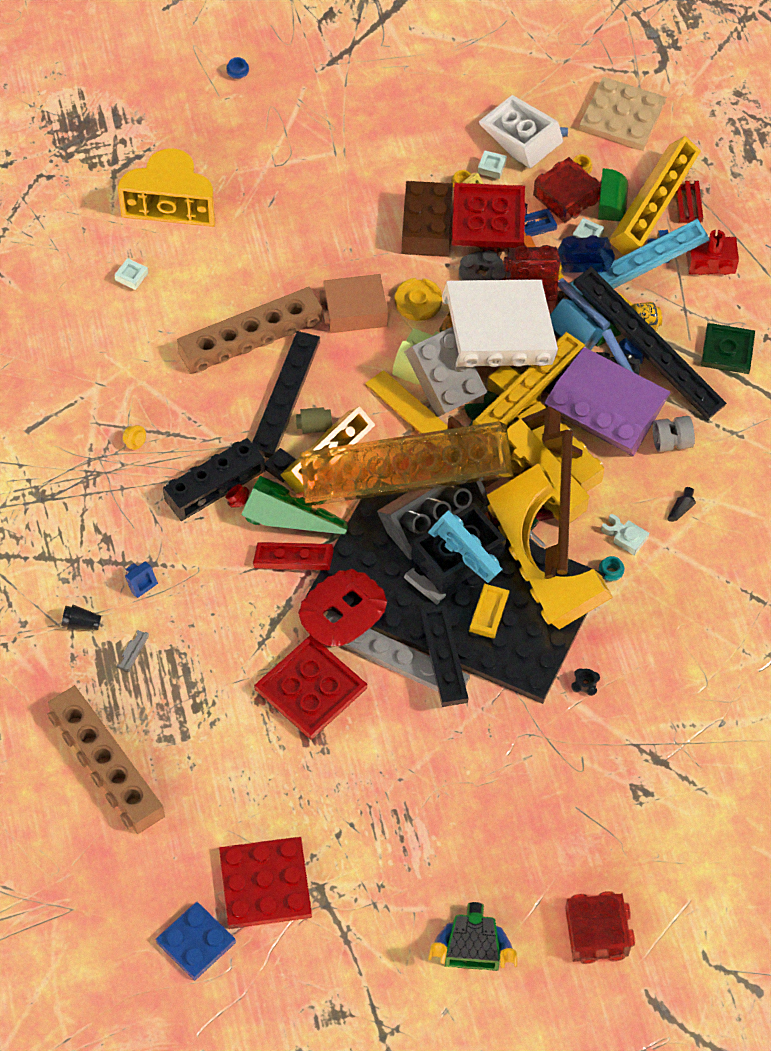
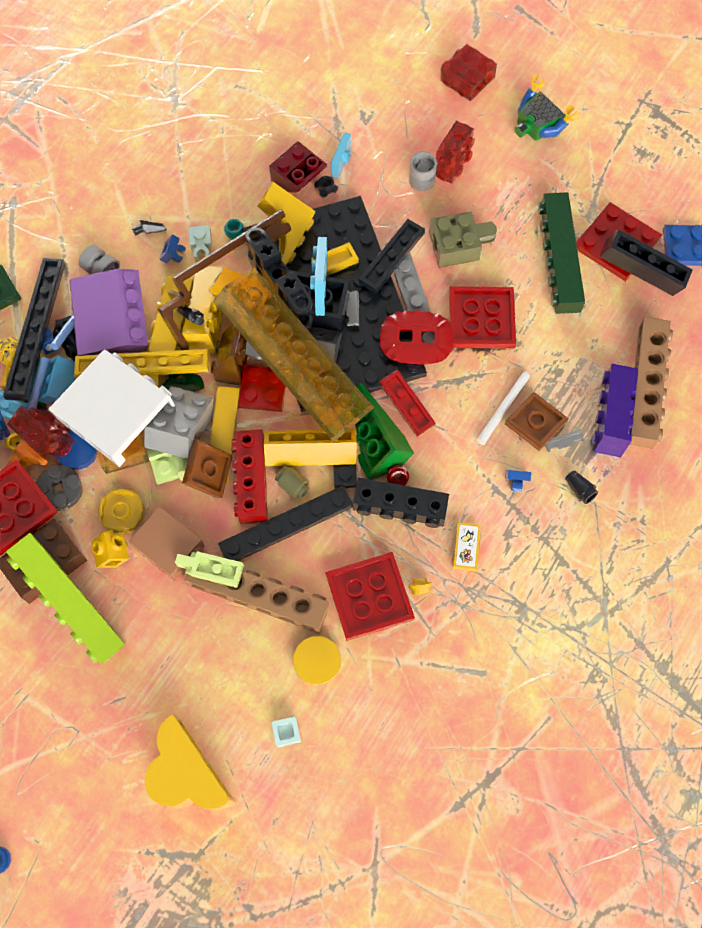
camera: 130 degrees left, 10 degrees up
none -> lime brick [6,533,125,664]
none -> yellow brick [91,530,129,568]
none -> blue tile [159,234,186,263]
none -> yellowish green hinge [175,551,244,588]
none -> black bar [177,306,204,326]
none -> dark orange plate [182,439,233,498]
none -> red brick [232,429,268,524]
none -> black piece [246,228,313,331]
none -> dark red slope [269,141,327,192]
none -> yellow tile [293,636,341,685]
none -> red plate [325,552,415,641]
none -> medium azure plate [331,133,352,179]
none -> light grey wheel [409,152,437,191]
none -> olive brick [429,211,497,268]
none -> clear red brick [436,120,475,184]
none -> tile [453,522,481,572]
none -> white bar [477,372,530,445]
none -> dark orange plate [505,392,569,451]
none -> dark green brick [538,192,585,314]
none -> dark purple wedge [592,363,638,458]
none -> black brick [600,229,693,296]

